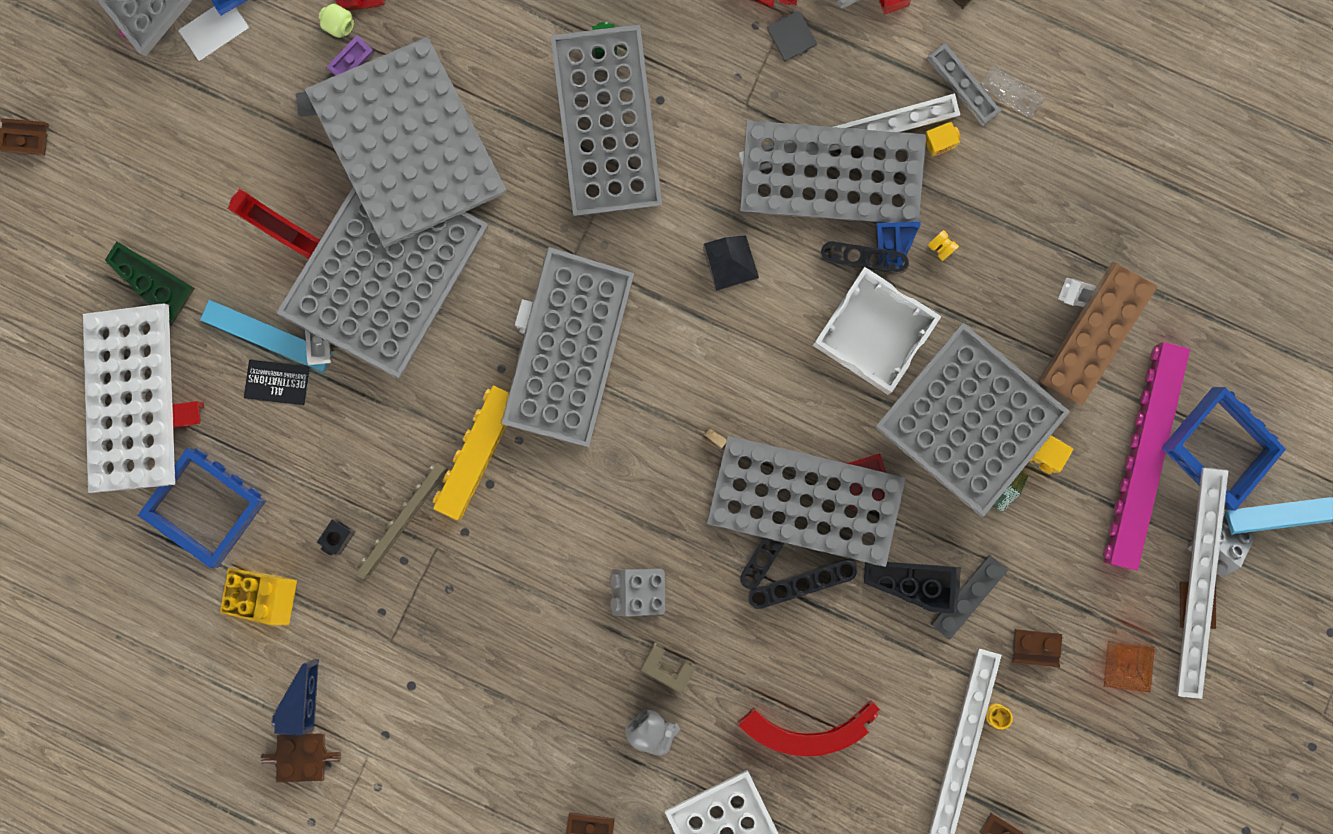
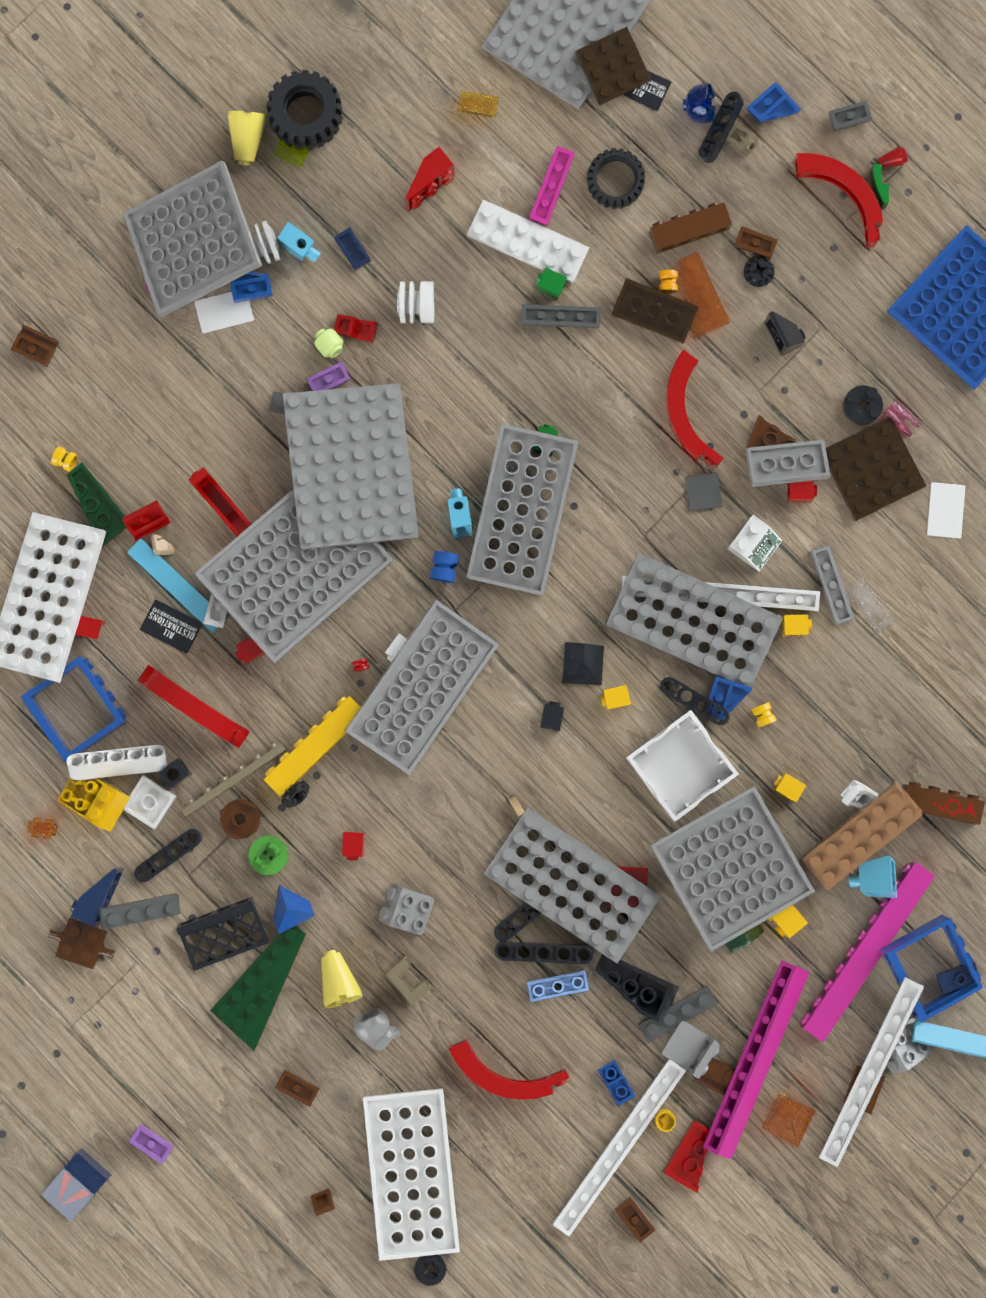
camera: 15 degrees right, 0 degrees up
none -> clear orange piece [27,817,58,839]
none -> yellow wheel [51,446,78,472]
none -> white beam [66,745,167,780]
none -> dark grey plate [99,893,180,930]
none -> red plate [122,500,170,541]
none -> white tile [124,775,177,830]
none -> black beam [134,829,202,882]
none -> red arch [137,664,250,748]
none -> tan tile [151,535,174,555]
none -> black fence [176,896,269,971]
none -> dark green wing [210,925,306,1051]
none -> reddish brown plate [220,799,261,839]
none -> red brick [235,637,265,664]
none -> bright green plate [248,835,289,875]
none -> blue slope [274,885,315,934]
none -> black gear [281,781,310,808]
none -> light yellow cone [321,950,363,1008]
none -> red brick [342,832,364,861]
none -> red bush [351,658,370,672]
none -> blue wheel [429,551,459,583]
none -> medium azure torso [448,489,473,539]
none -> light blue tile [527,970,589,1002]
none -> black brick [540,701,564,731]
none -> blue slope [598,1060,636,1106]
none -> yellow brick [600,685,631,710]
none -> light grey bracket [661,1020,720,1079]
none -> red wing [662,1119,710,1193]
none -> dark pink brick [703,960,810,1159]
none -> white slope [727,515,782,572]
none -> yellow brick [773,773,806,803]
none -> medium azure torso [849,856,897,898]
none -> reddish brown brick [902,781,985,825]
none -> dark blue plate [936,962,980,994]

